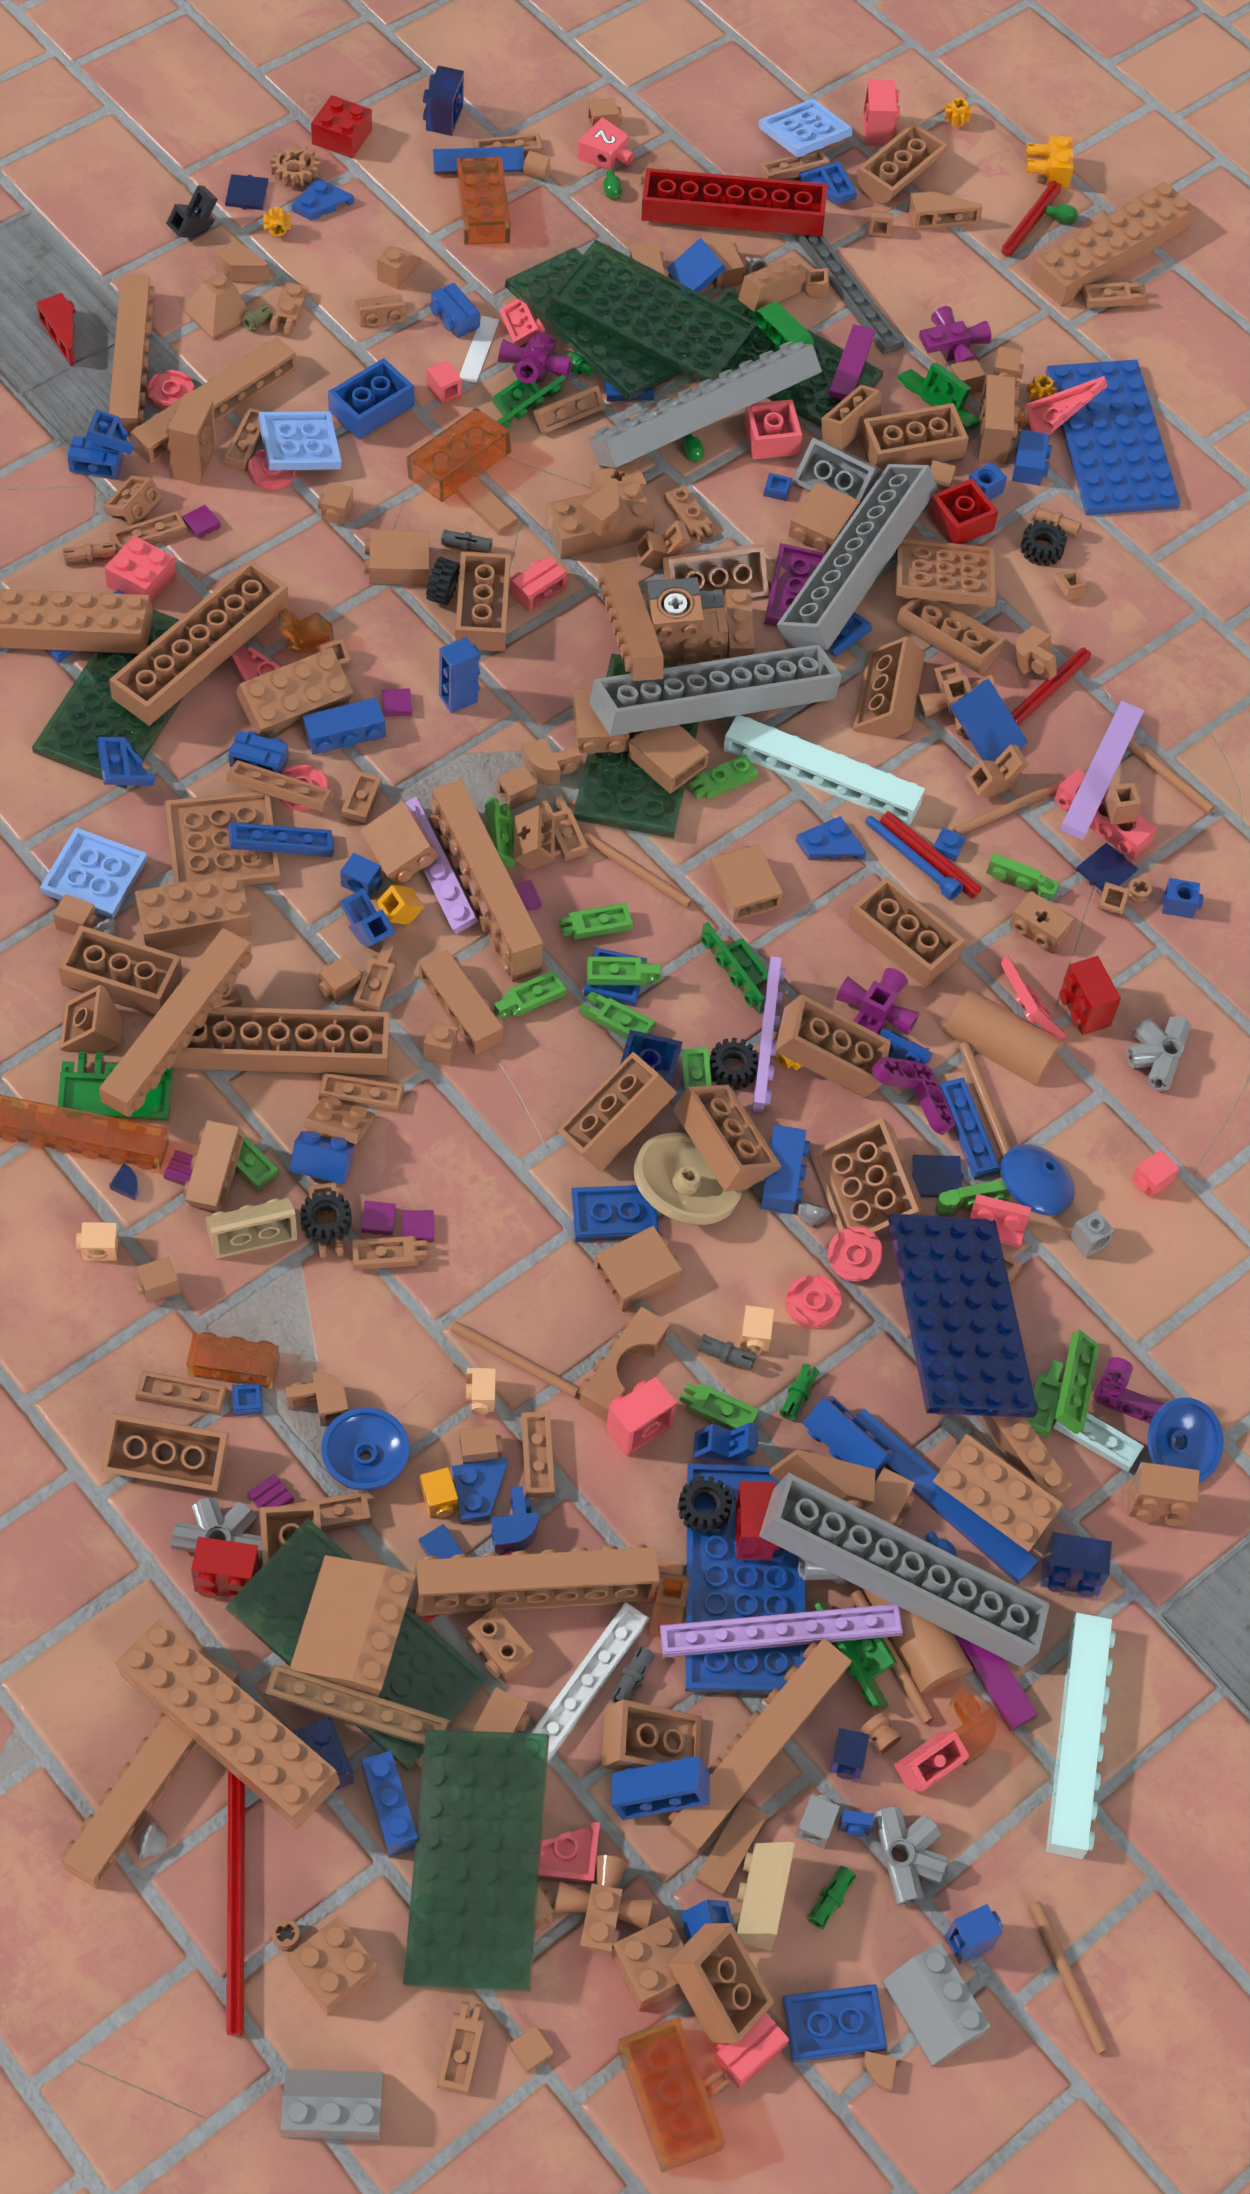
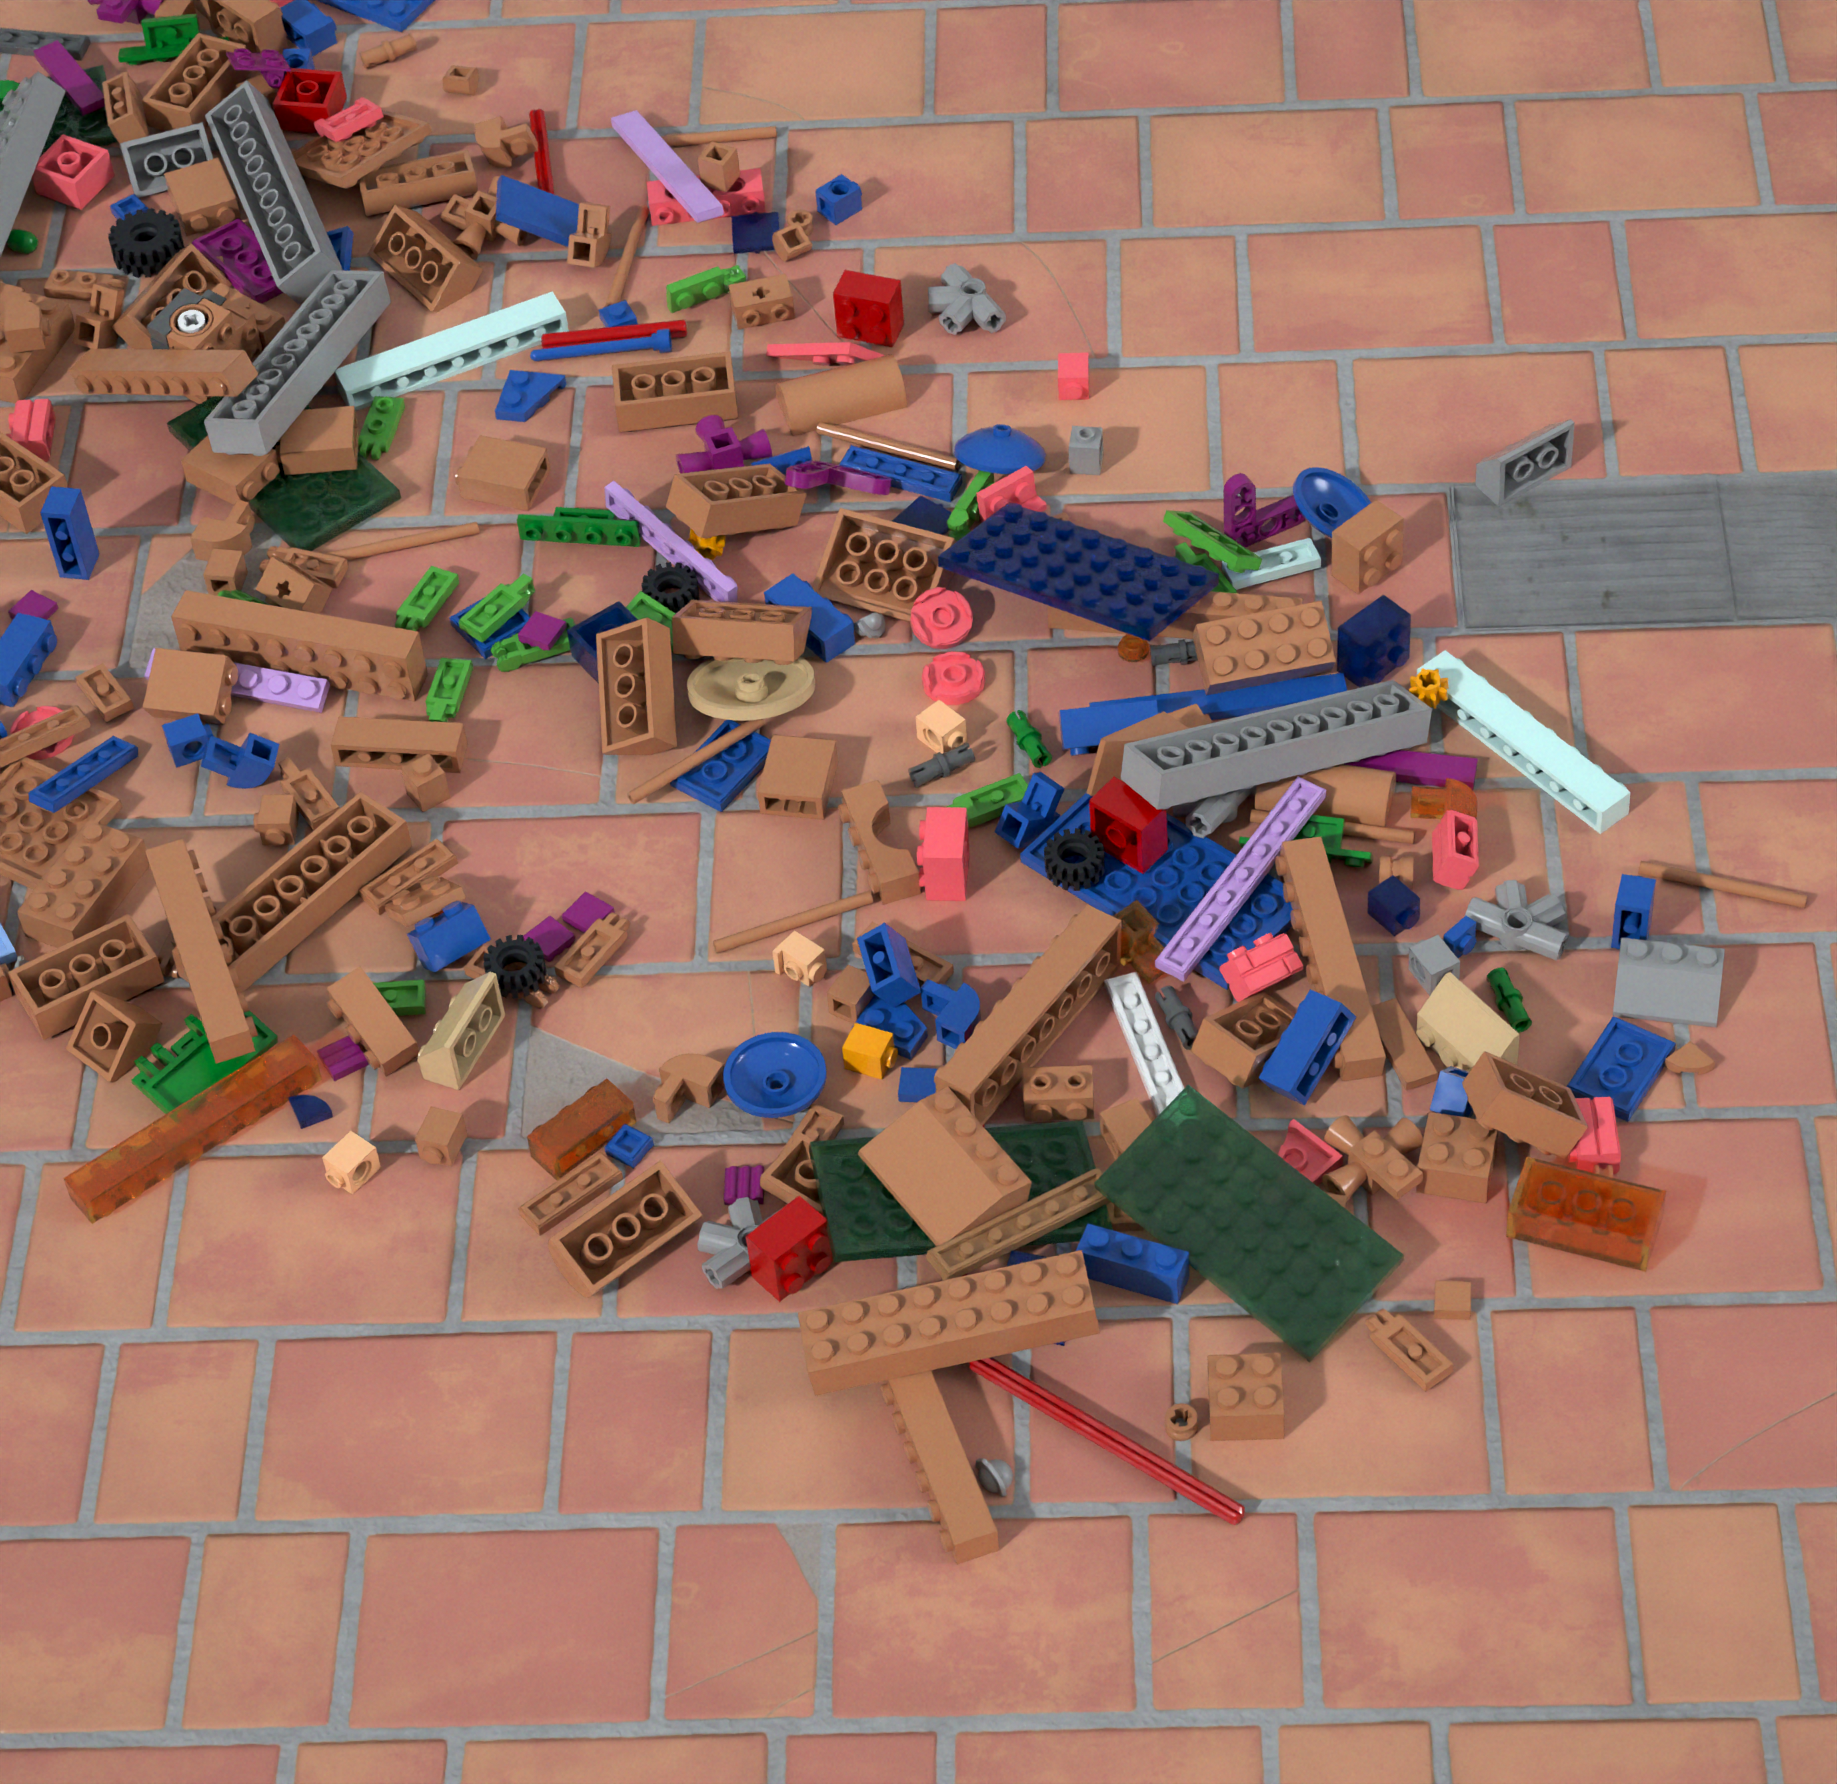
camera: 40 degrees left, 10 degrees down
light grey slope [280,2070,383,2140] -> none
light orange brick [376,885,425,925] -> none
black tyre [1020,520,1067,566] -> none
none -> black tyre [108,208,185,278]
none -> magenta hinge [226,48,291,89]
none -> coral plate [314,97,384,142]
none -> magenta piece [518,611,567,651]
none -> nougat piece [627,719,765,804]
none -> blue brick [857,923,921,1008]
none -> coral brick [1219,932,1303,1002]
none -> light orange gear [1409,668,1449,709]

